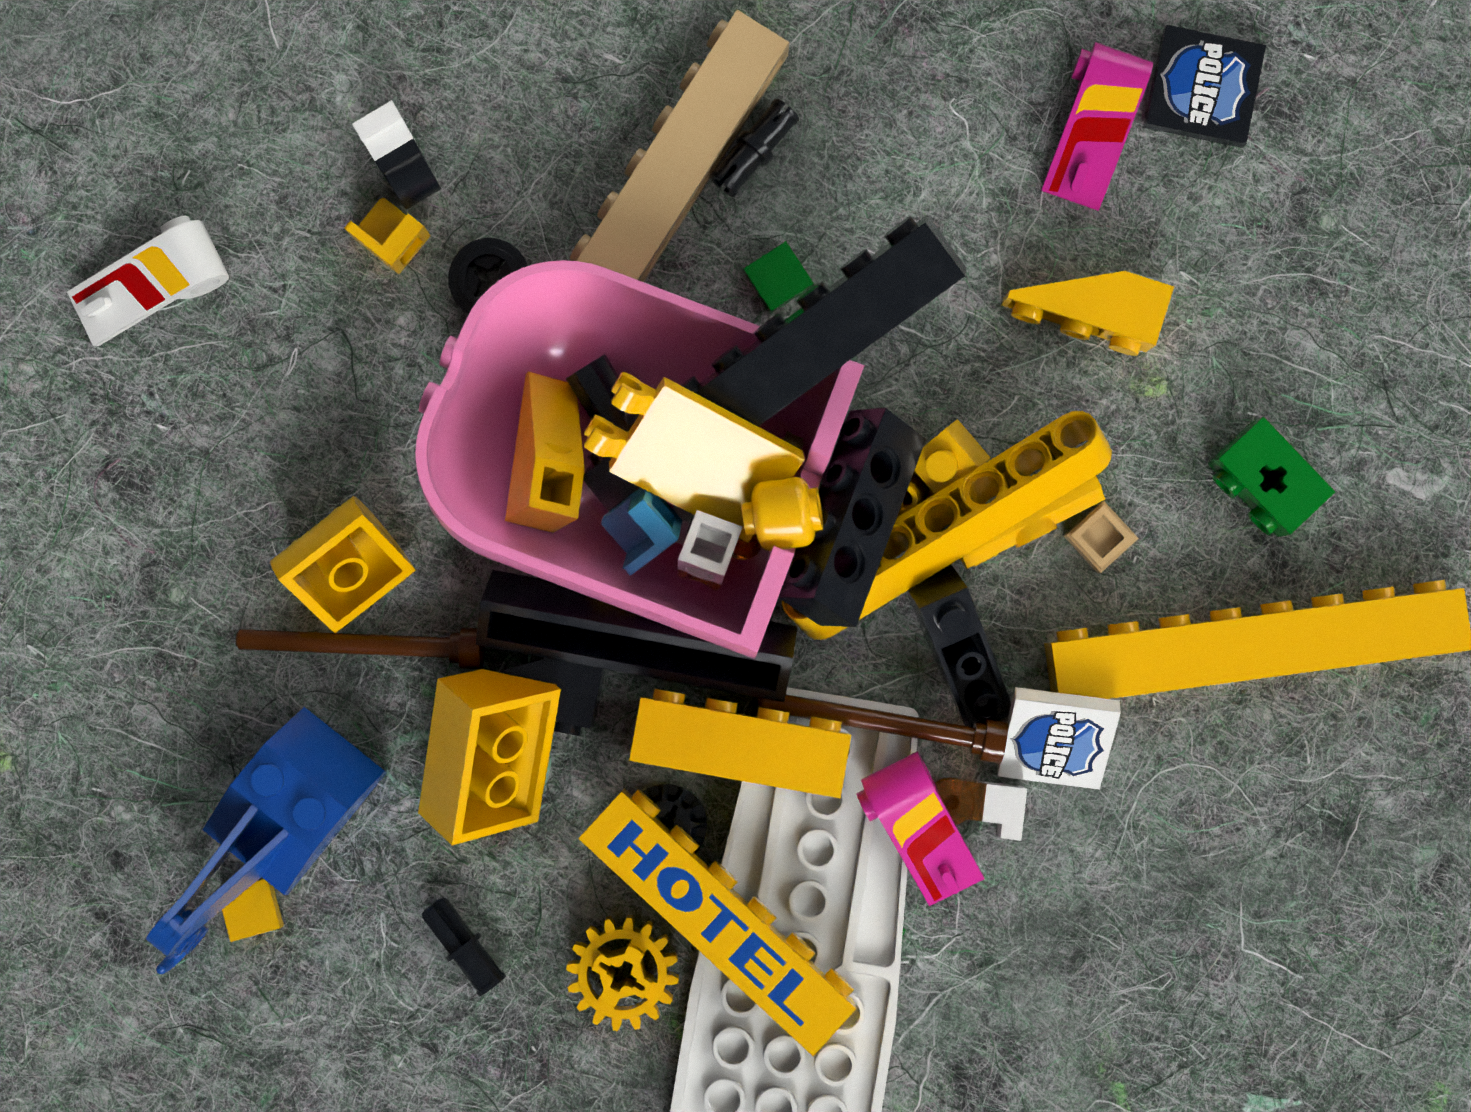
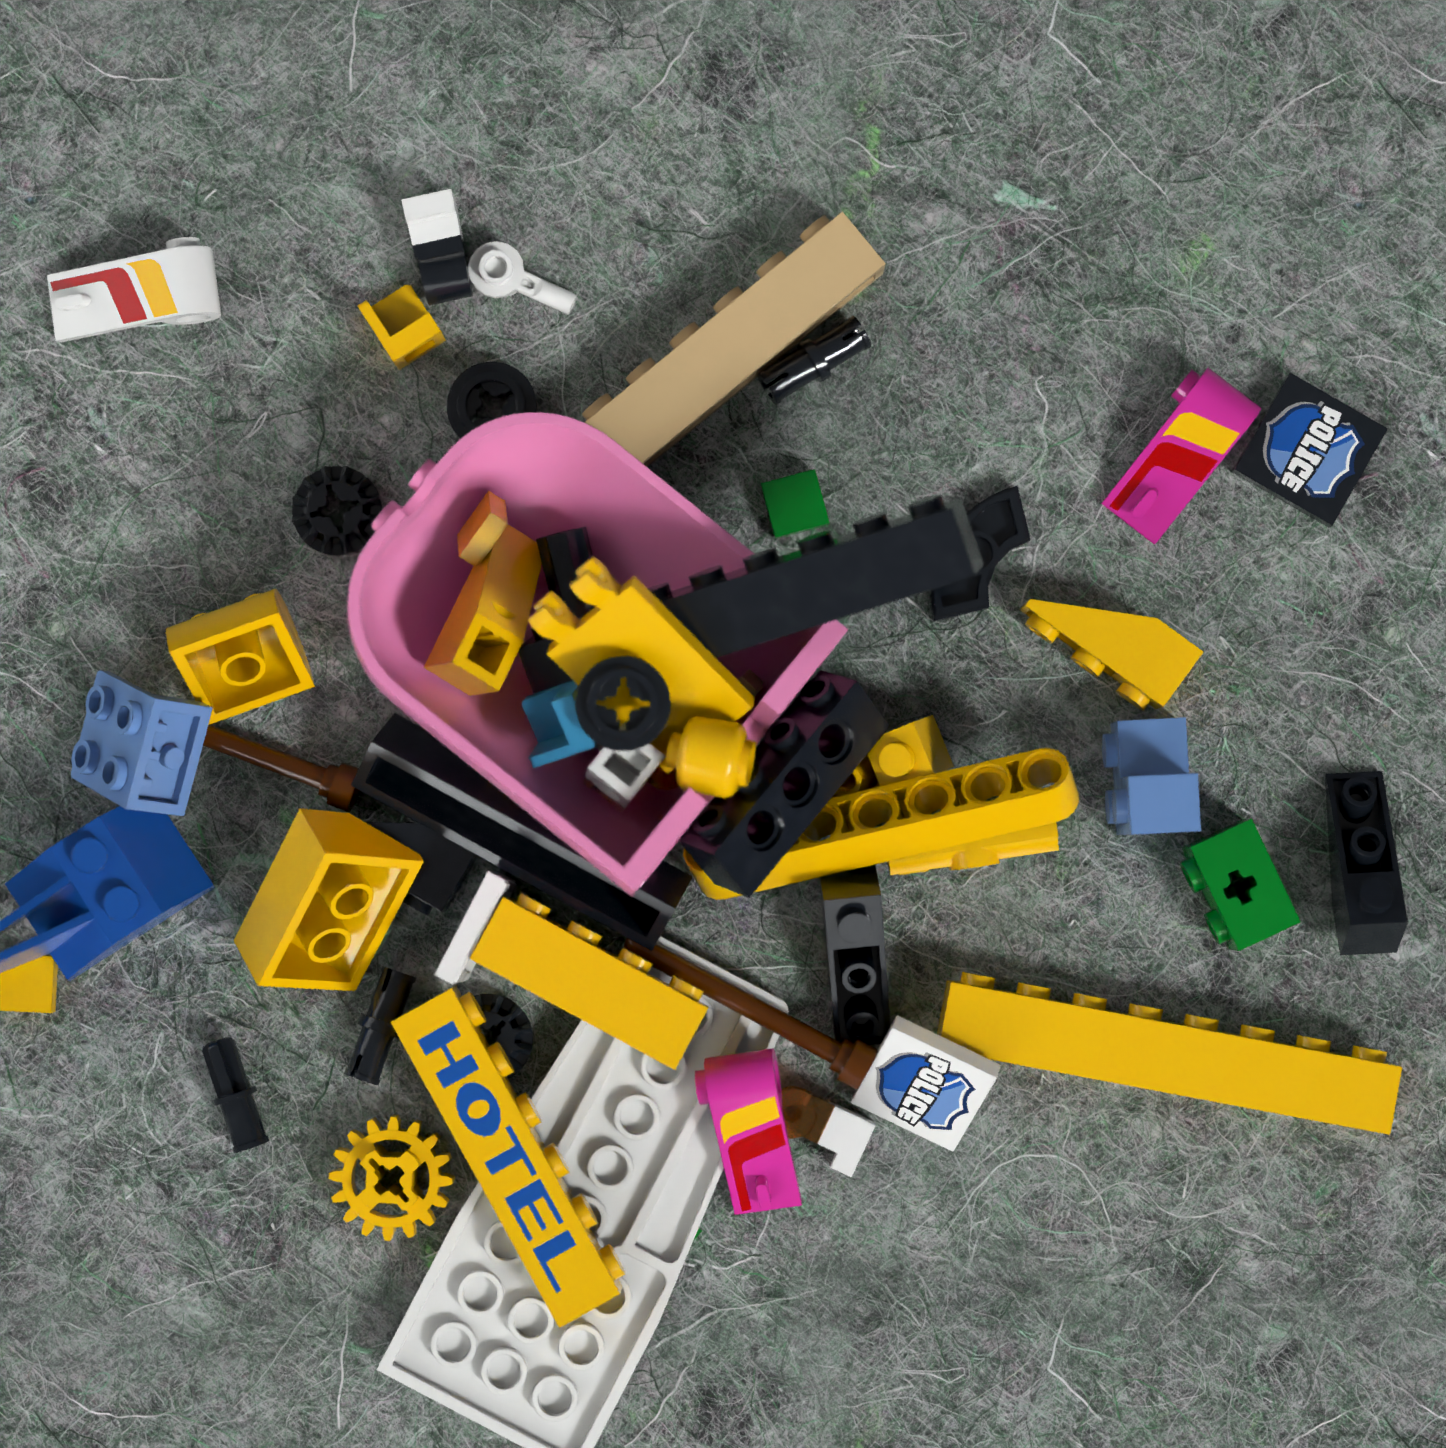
camera: 20 degrees right, 0 degrees up
tan tile [1064,501,1139,574] -> none
none -> medium blue bracket [71,670,213,816]
none -> black gear [292,466,382,556]
none -> black pin [344,966,416,1086]
none -> white tile [435,871,517,984]
none -> tile [457,491,508,567]
none -> white plate [468,241,578,315]
none -> black gear [575,656,671,751]
none -> black tile [930,486,1031,622]
none -> medium blue brick [1102,717,1201,835]
none -> black slope [1325,771,1408,955]

